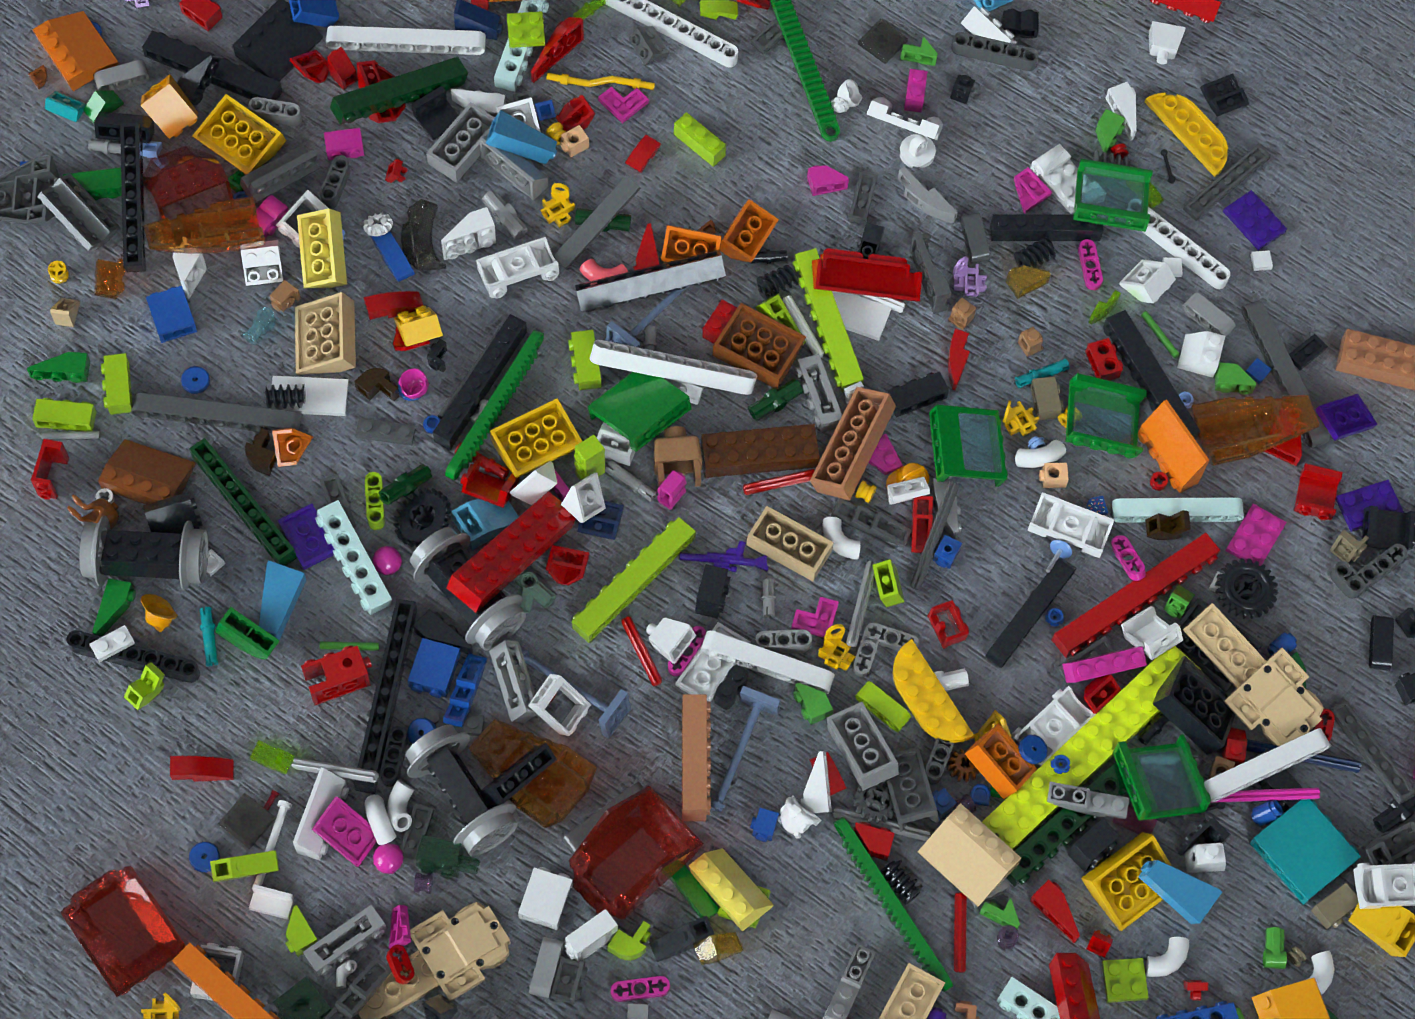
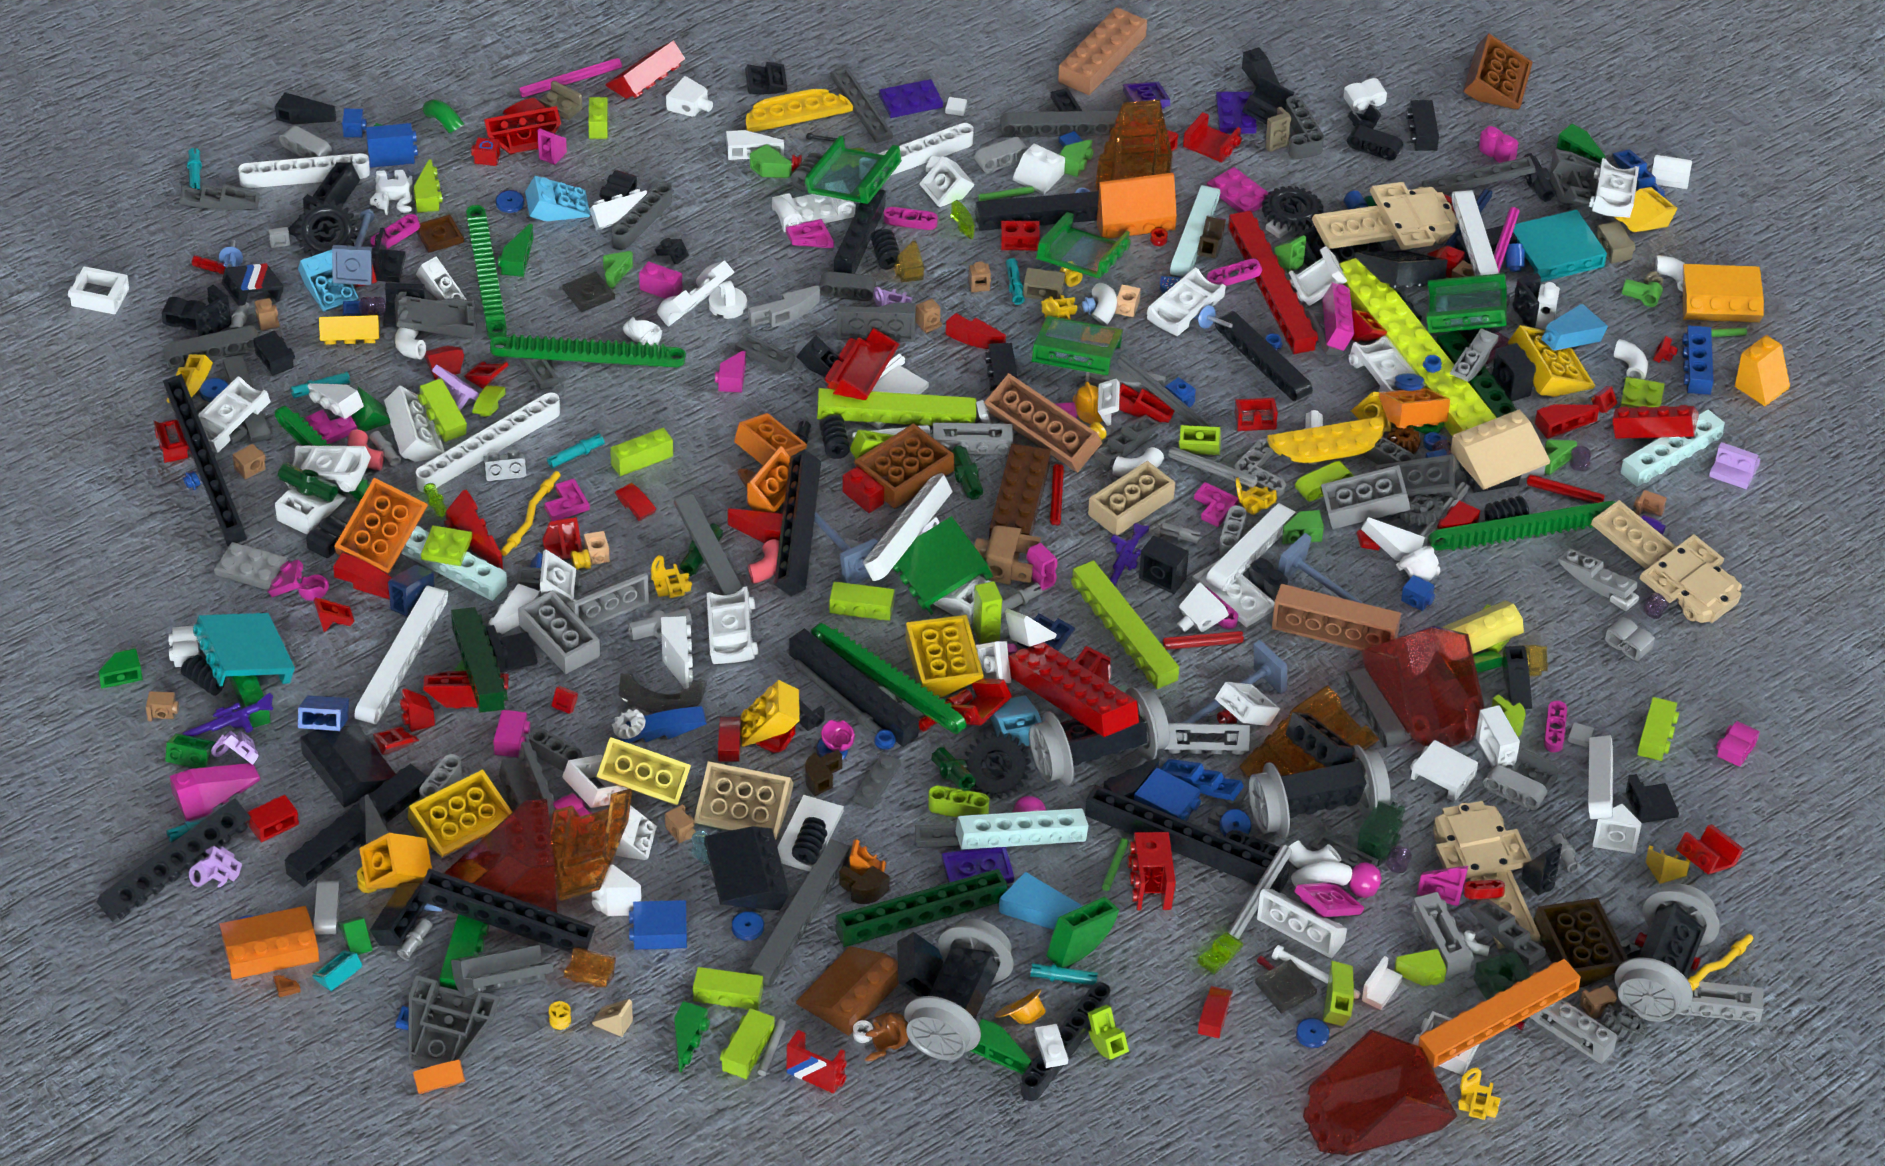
camera: 70 degrees left, 20 degrees down
dark azure slope [486,110,557,164] -> none
none -> teal pin [547,433,605,469]
none -> black slope [704,826,789,911]

